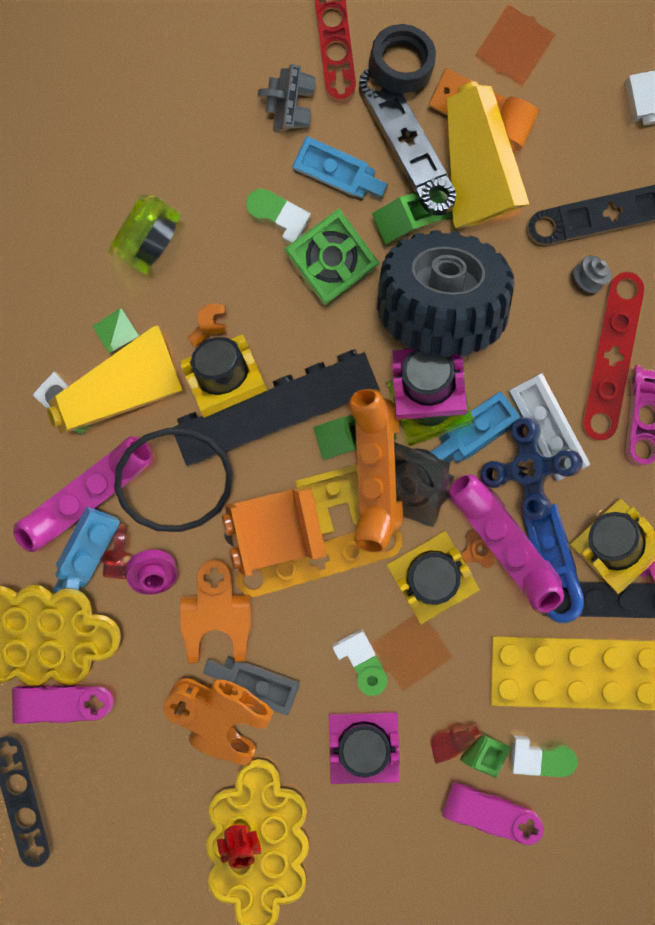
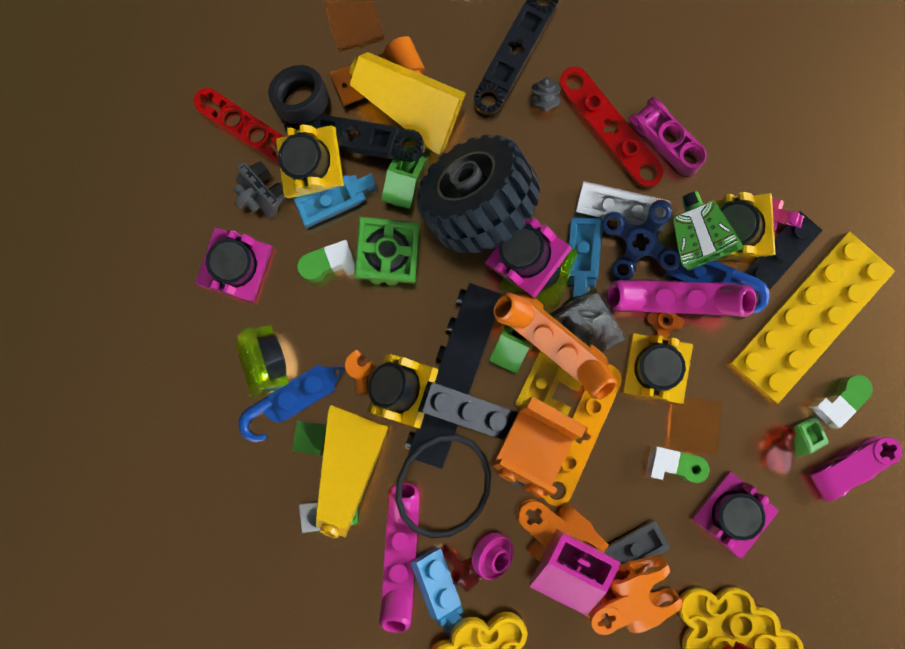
camera: 45 degrees left, 5 degrees down
none -> piece [195,228,273,303]
none -> blue plate [238,364,345,442]
none -> piece [276,124,344,199]
none -> plate [418,381,518,440]
none -> dark pink slope [529,529,621,615]
none -> bright green torso [673,191,744,271]

